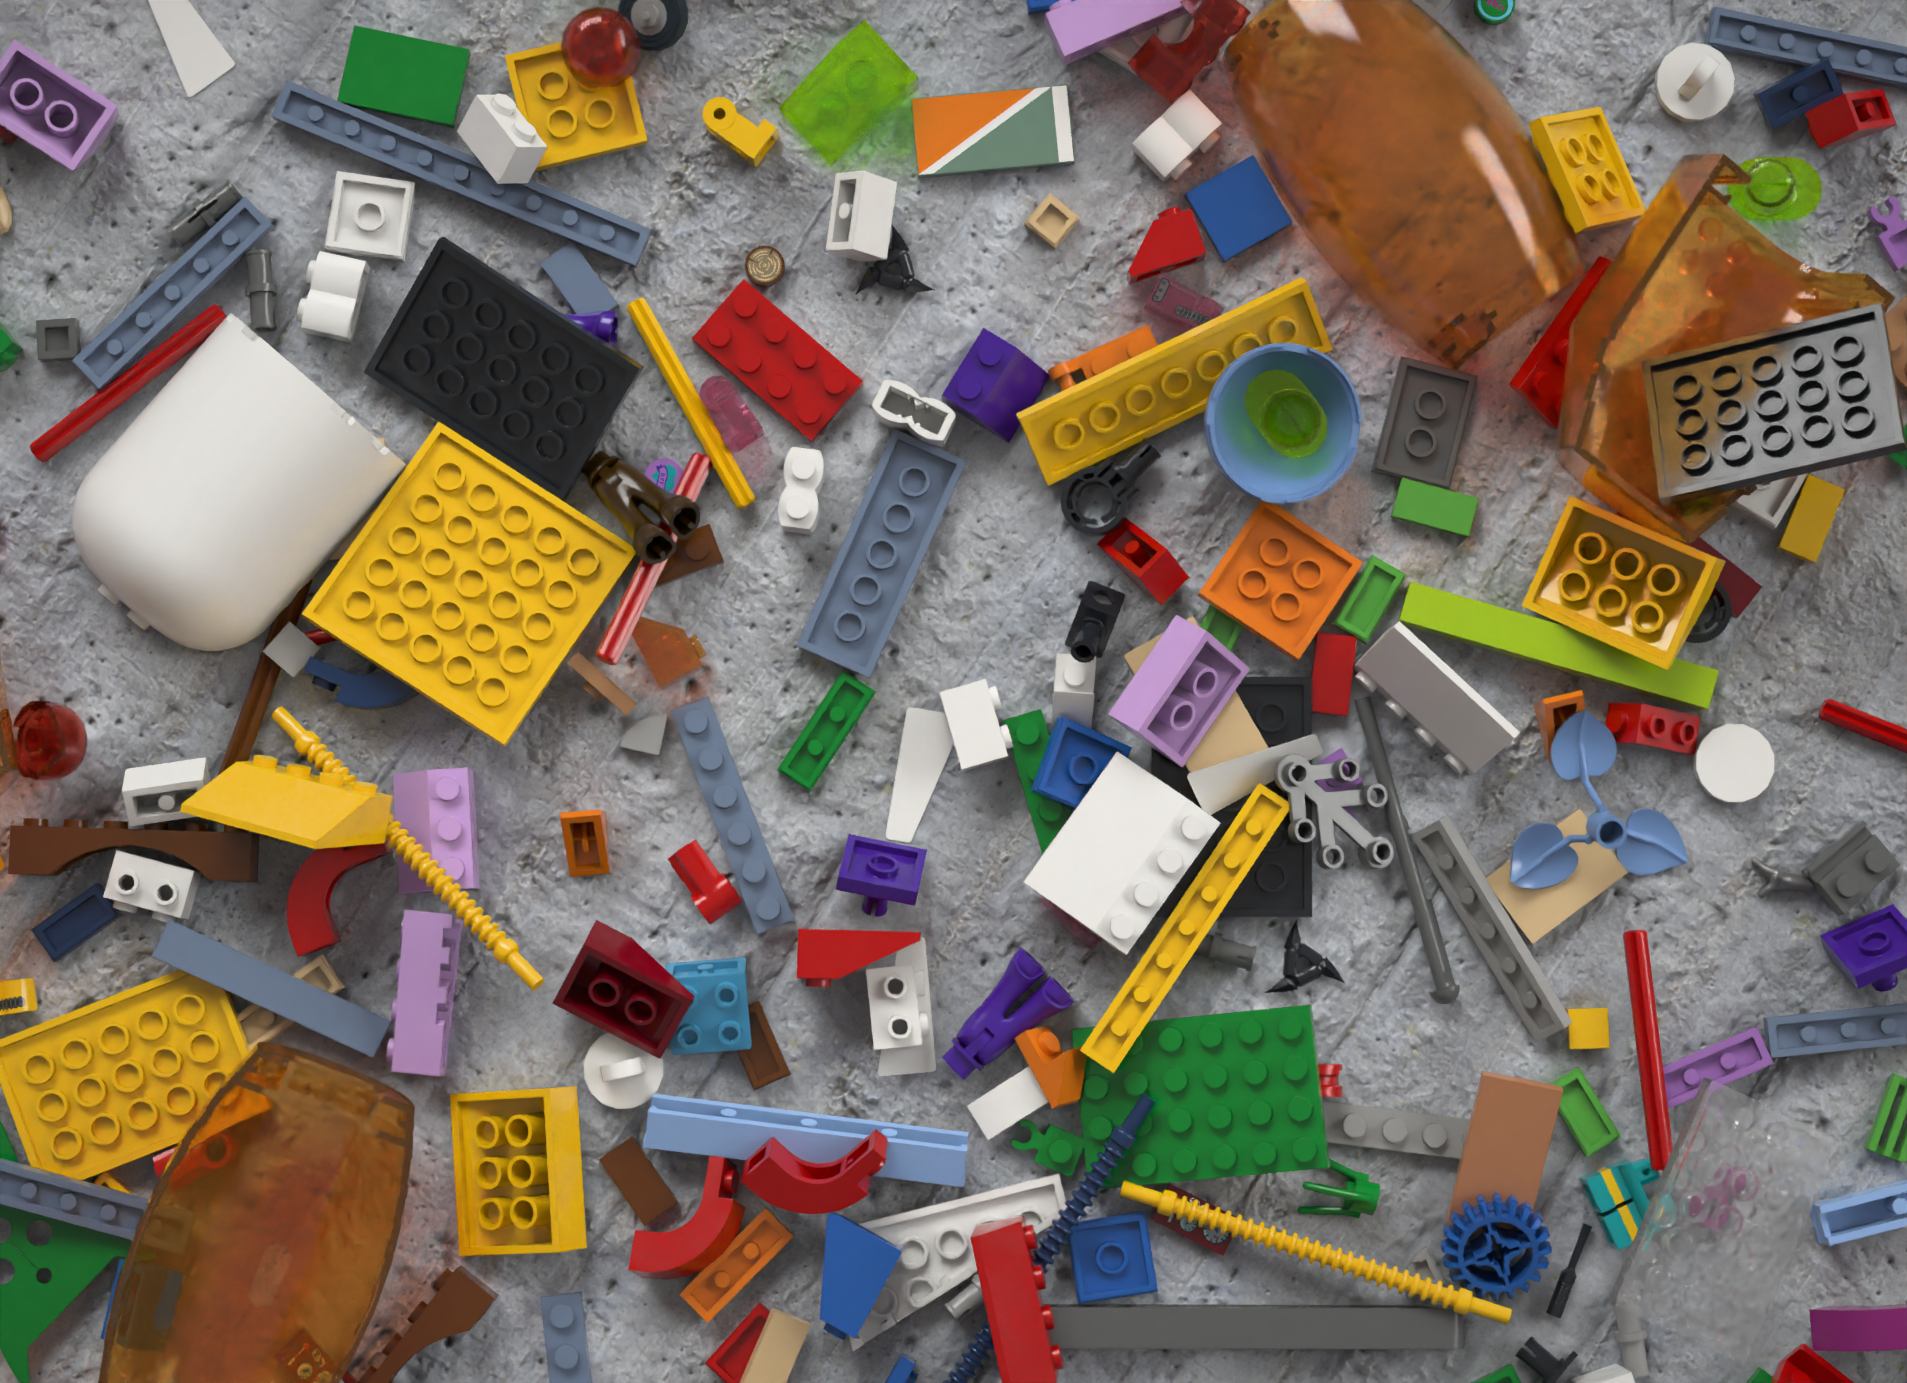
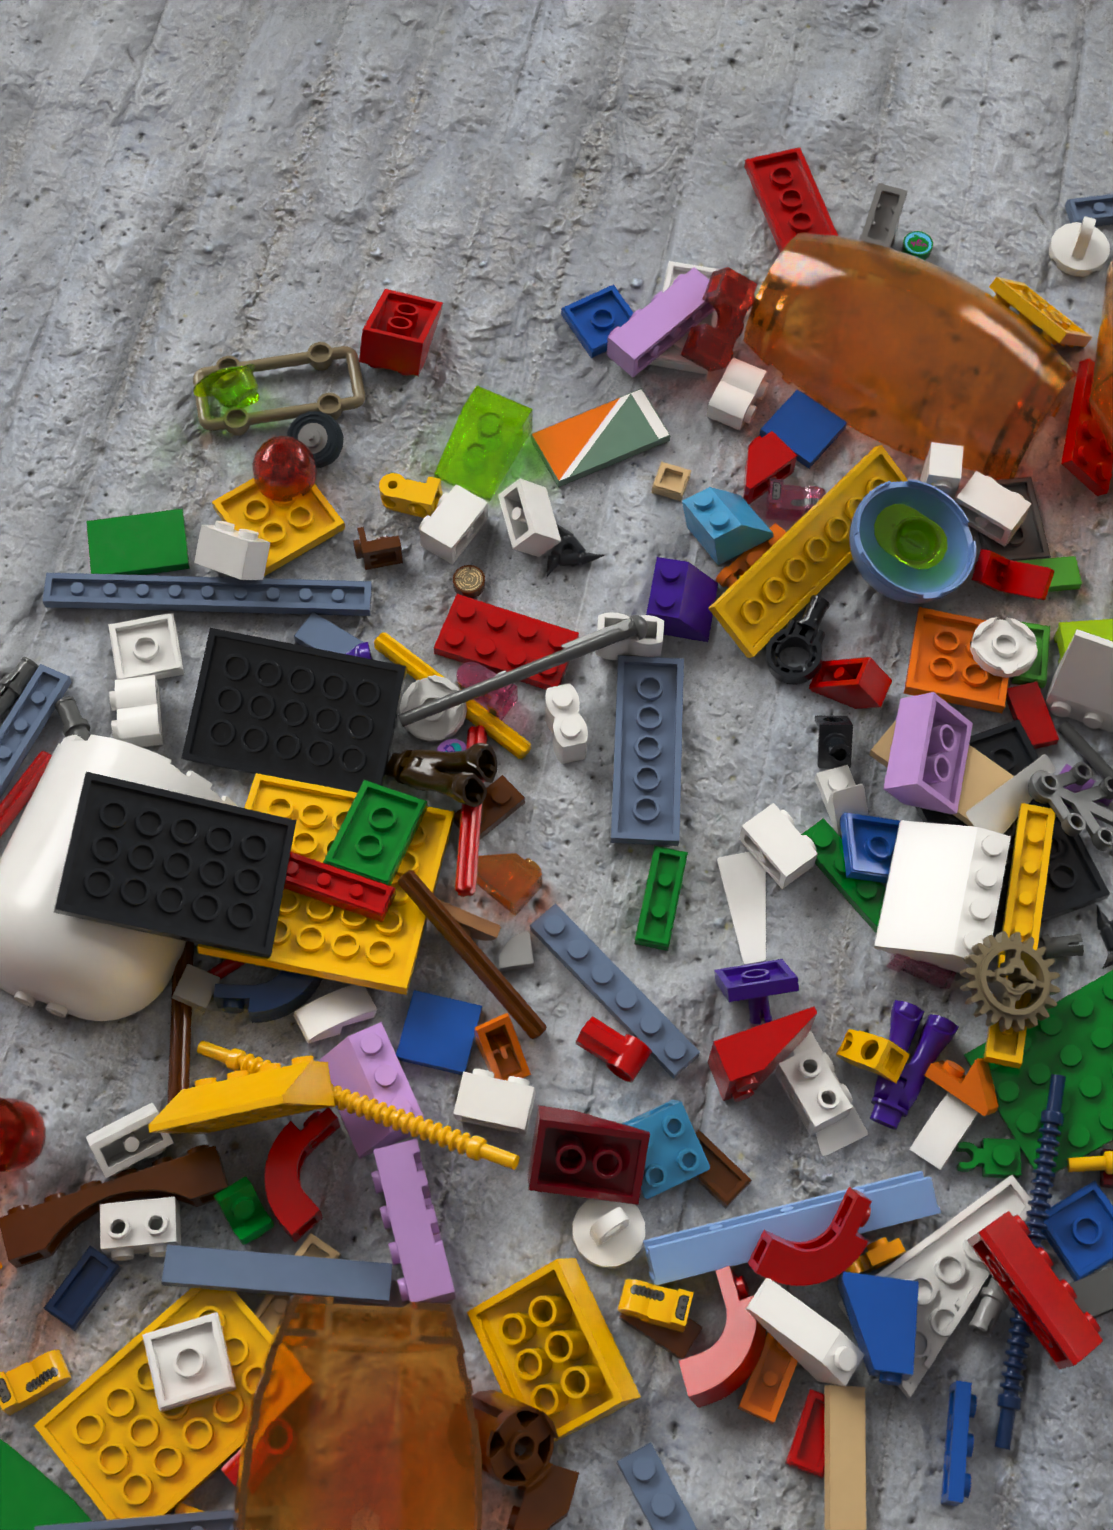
camera: 20 degrees left, 20 degrees down
none -> black plate [53,771,296,959]
none -> white tile [143,1312,236,1412]
none -> green bracket [214,1176,274,1245]
none -> red tile [284,852,396,922]
none -> white slope [293,984,377,1043]
none -> green tile [323,780,428,886]
none -> reddish brown bracket [353,527,403,570]
none -> blue tile [396,990,483,1075]
none -> dark grey bar [398,615,648,727]
none -> reddish brown axle [398,870,547,1040]
none -> white tile [400,675,467,743]
none -> white brick [419,484,488,565]
none -> reddish brown cylinder [451,1390,558,1487]
none -> white brick [453,1069,536,1135]
none -> yellow leg [617,1279,694,1333]
none -> dark azure slope [682,487,773,565]
none -> white slope [746,1278,864,1386]
none -> yellow leg [836,1029,910,1083]
none -> light orange plate [841,1237,906,1274]
none -> white brick [920,442,964,500]
none -> white brick [955,471,1032,547]
none -> dark tan gear [960,931,1061,1033]
none -> white tile [970,617,1038,678]
none -> red bracket [971,549,1054,601]

